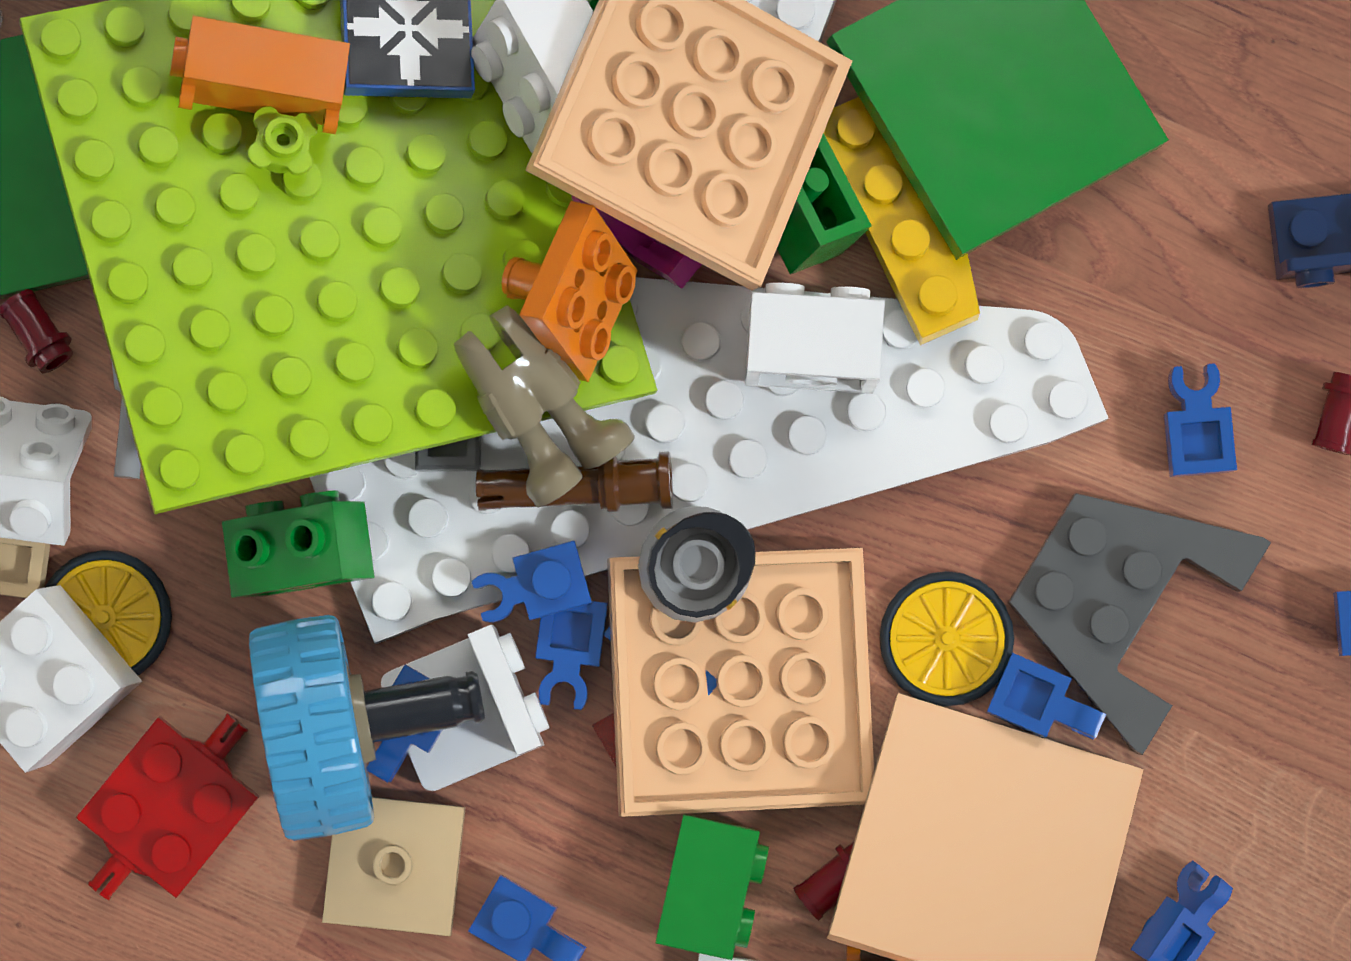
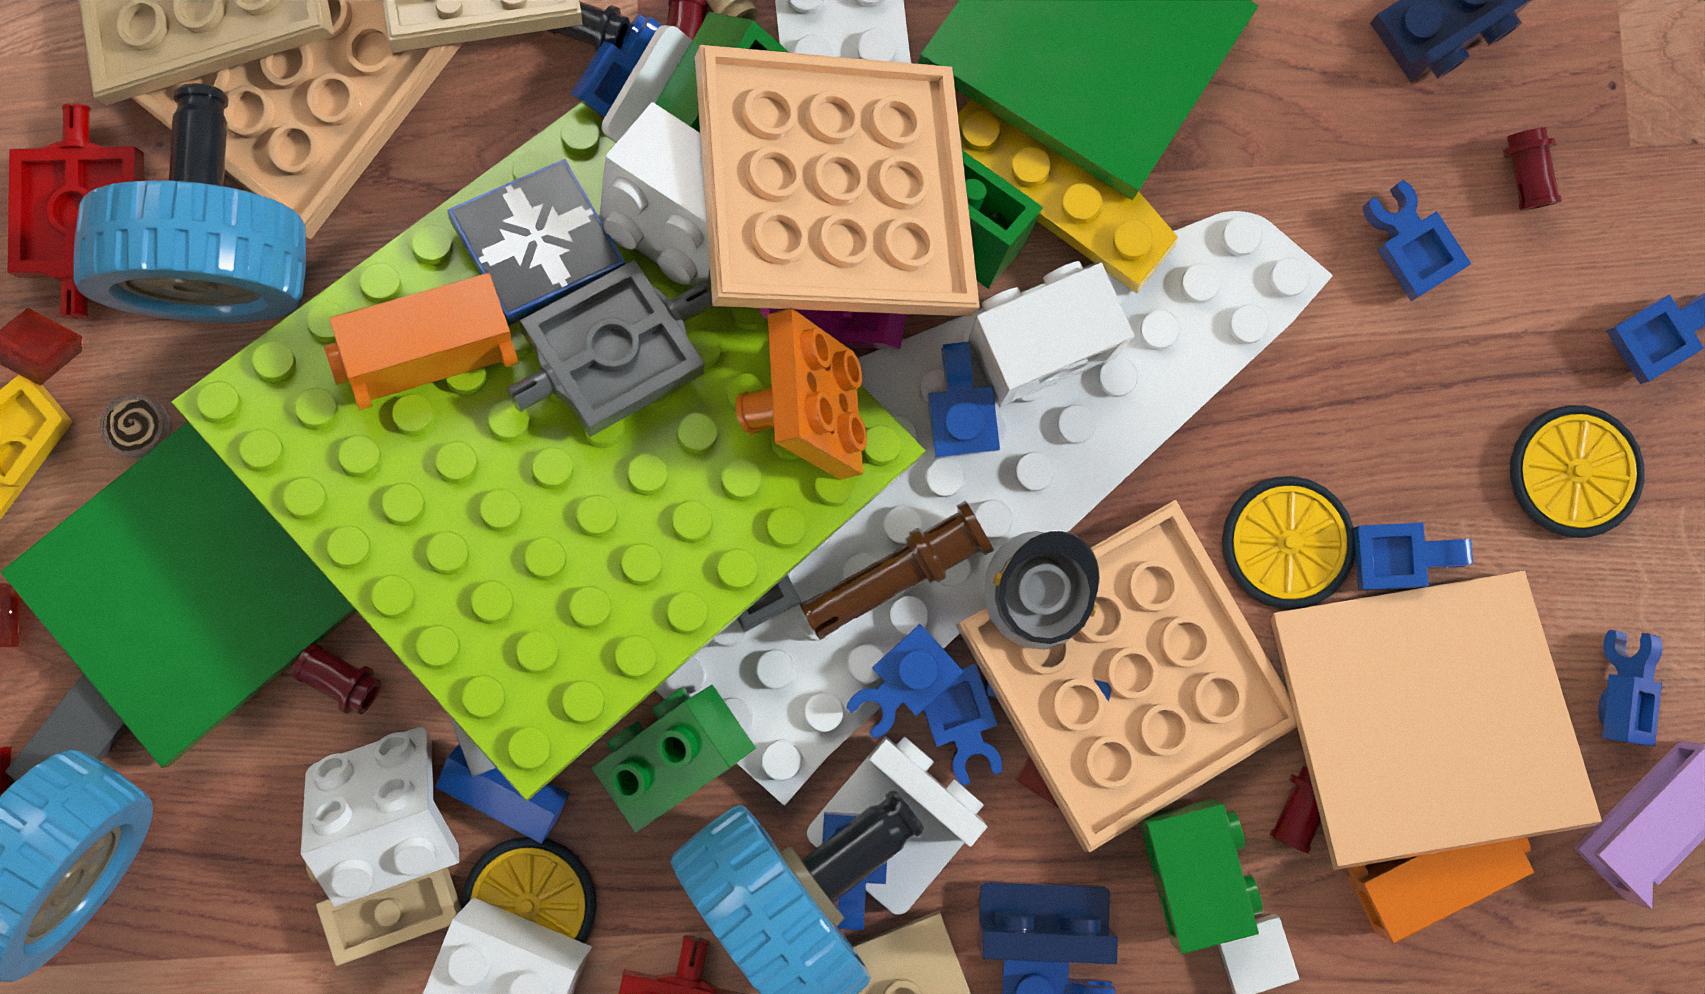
camera: 25 degrees left, 0 degrees up
lime plate [248,106,318,176] -> none
dark tan piece [454,305,635,508] -> none
dark grey wing [1008,493,1271,755] -> none
none -> blue piece [435,743,570,844]
none -> dark grey plate [506,260,715,437]
none -> blue plate [927,341,1000,459]
none -> dark blue bracket [978,881,1118,964]
none -> yellow wheel [1510,405,1645,538]

